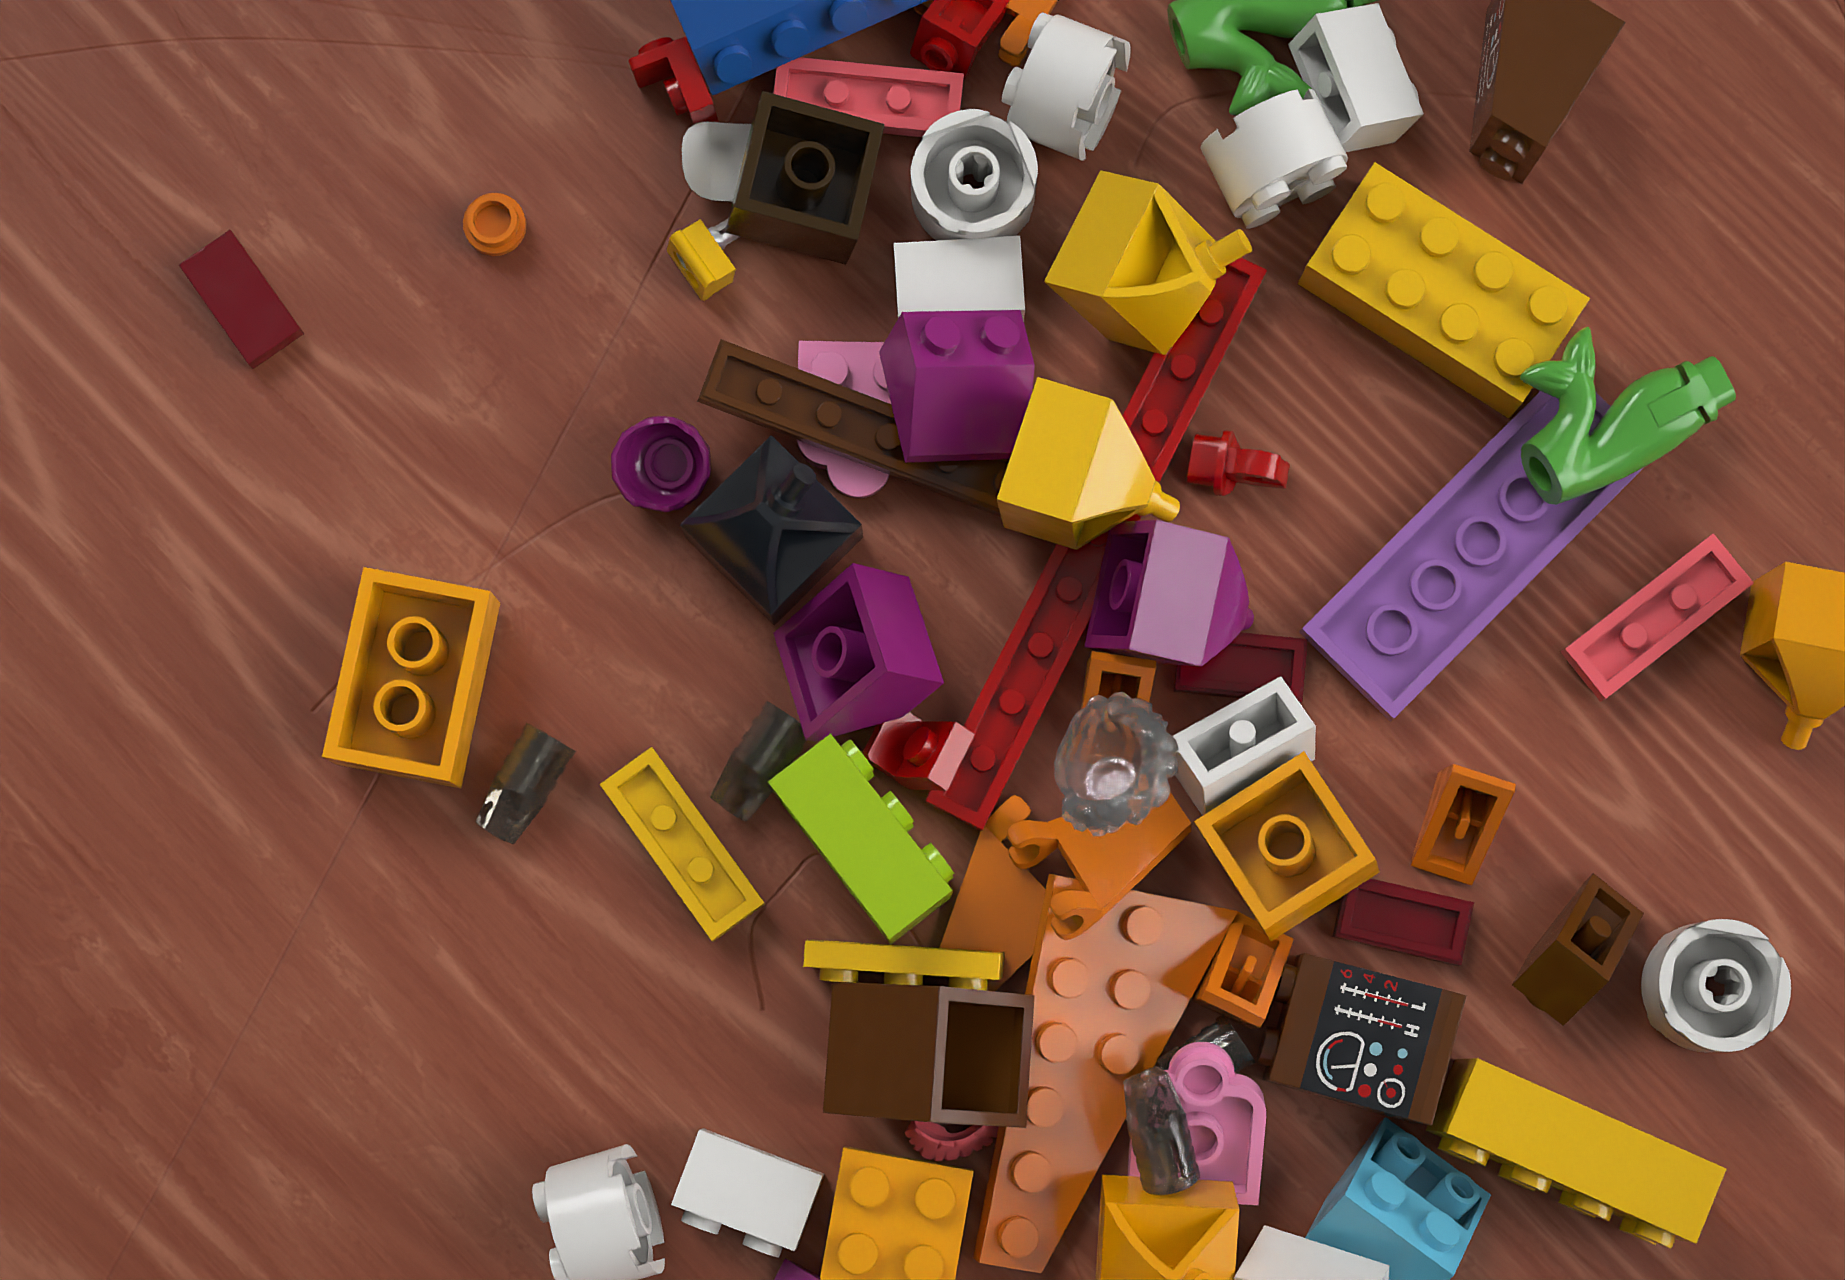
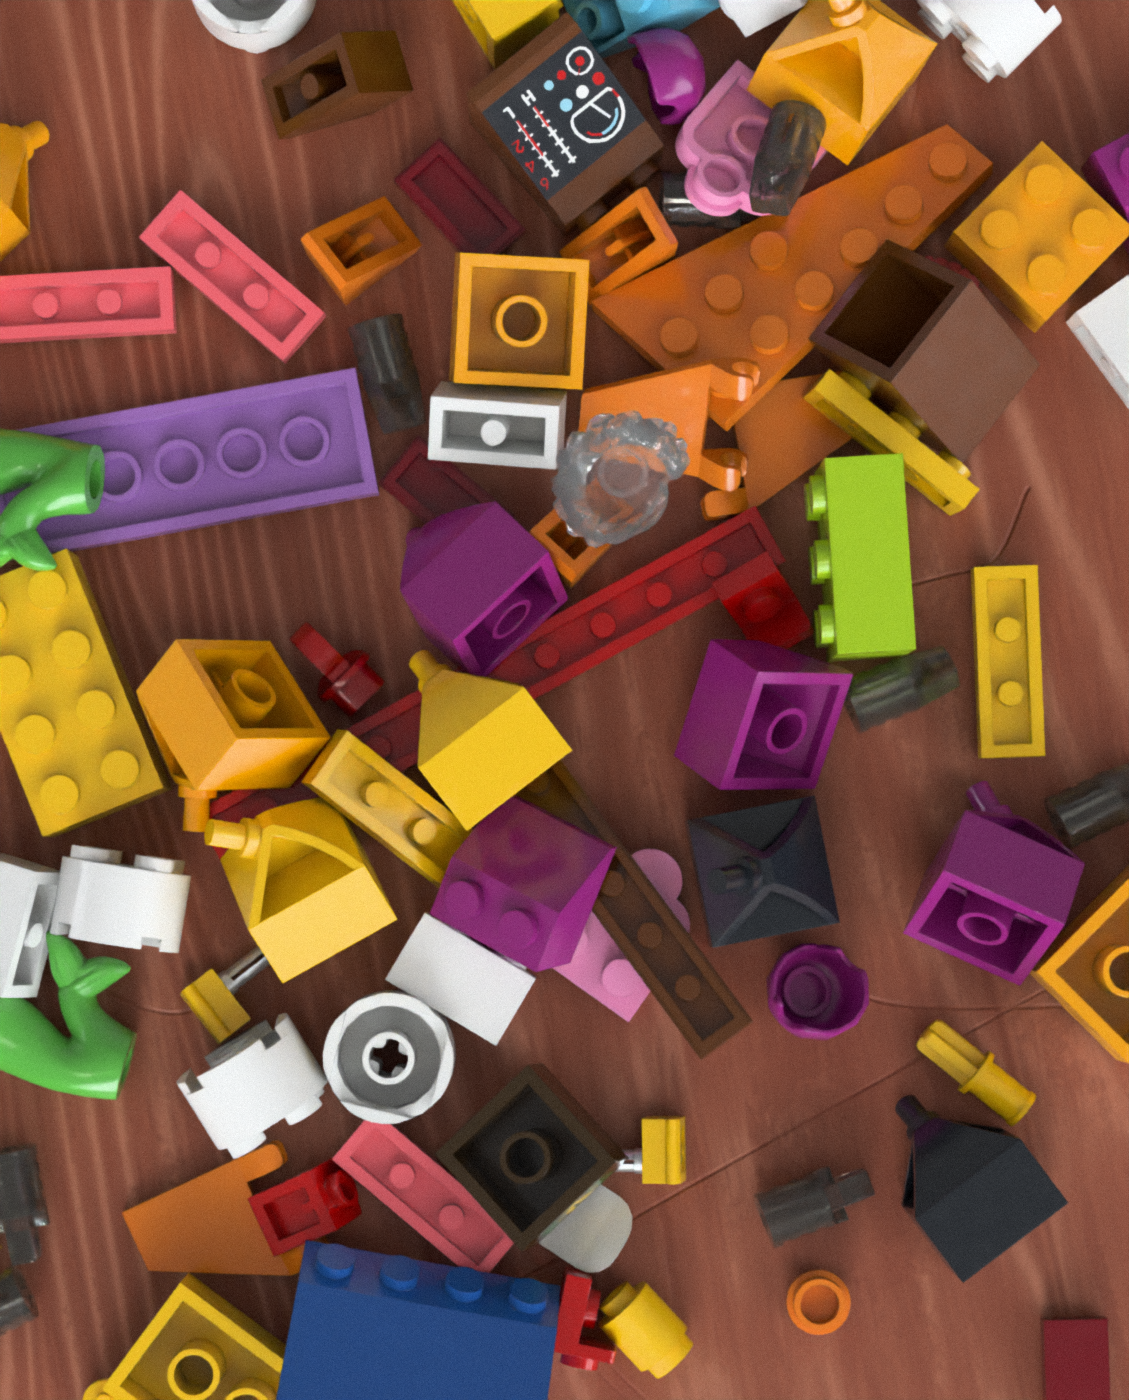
camera: 150 degrees left, 5 degrees up
none -> light orange piece [136,639,331,832]
none -> coral plate [139,190,326,364]
none -> yellow piece [180,946,270,1044]
none -> yellow plate [302,729,473,888]
none -> clear smoke hinge [347,313,426,434]
none -> yellow brick [599,1281,694,1379]
none -> magenta hair [627,28,705,125]
none -> clear smoke hinge [753,1166,875,1249]
none -> black piece [895,1095,1068,1283]
none -> magenta piece [903,781,1085,986]
none -> yellow axle [916,1019,1037,1127]

